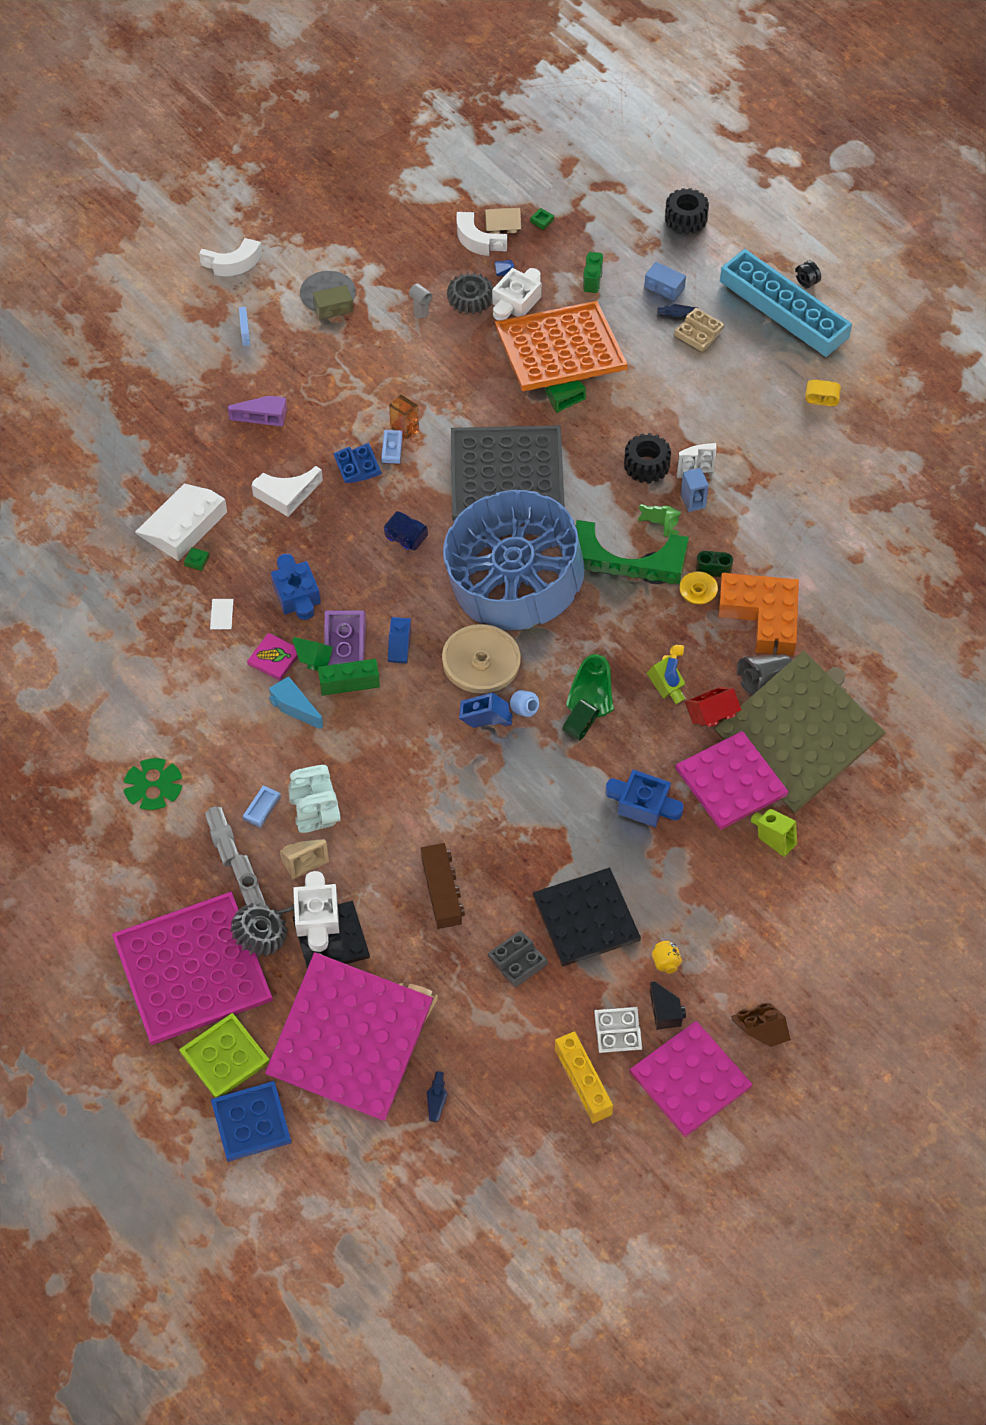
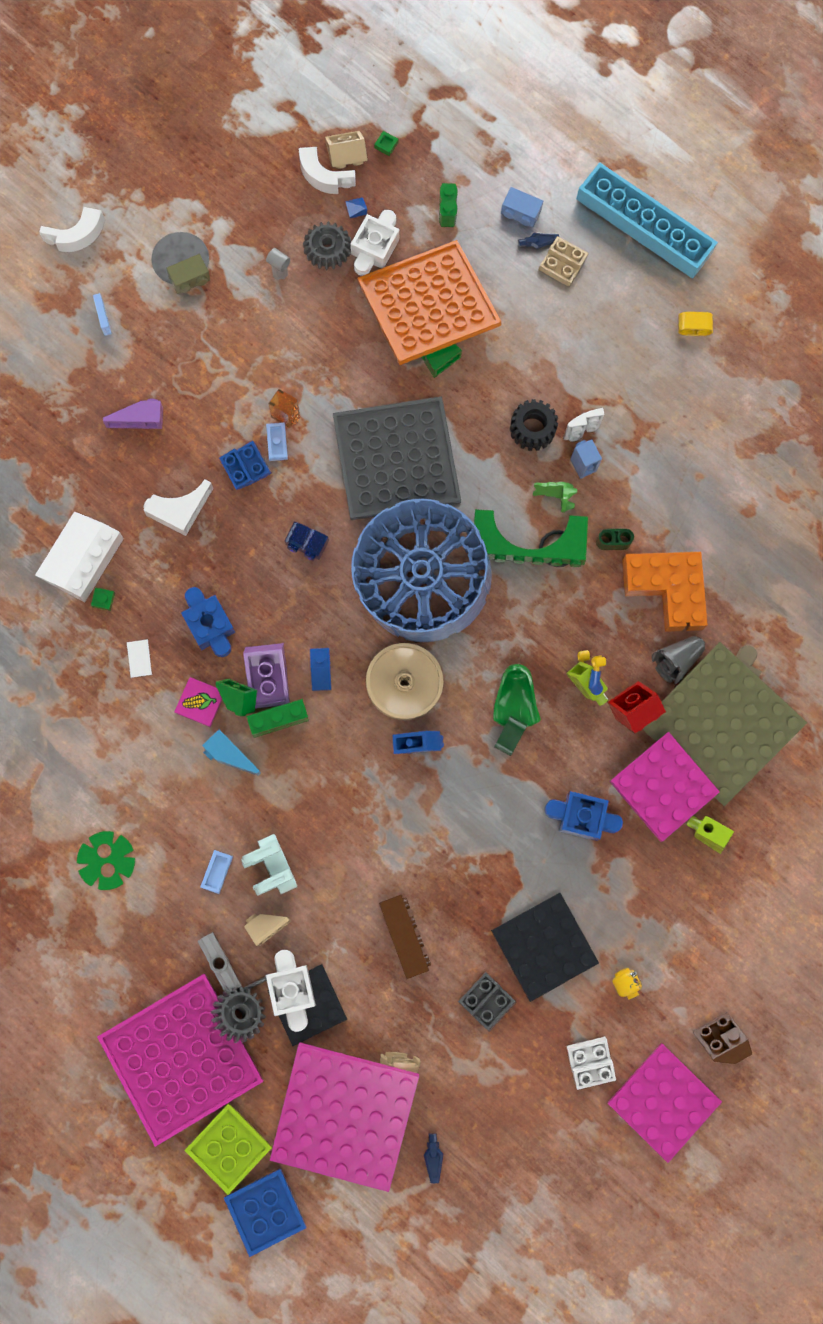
camera: 15 degrees left, 20 degrees up
light grey piece [205,806,239,867] -> none
light blue head [510,690,539,717] -> none
yellow brick [555,1031,613,1124] -> none
black slope [649,981,686,1030] -> none
black tyre [665,188,709,234] -> none
yellow dish [679,572,718,604] -> none
black wheel [795,260,822,289] -> none

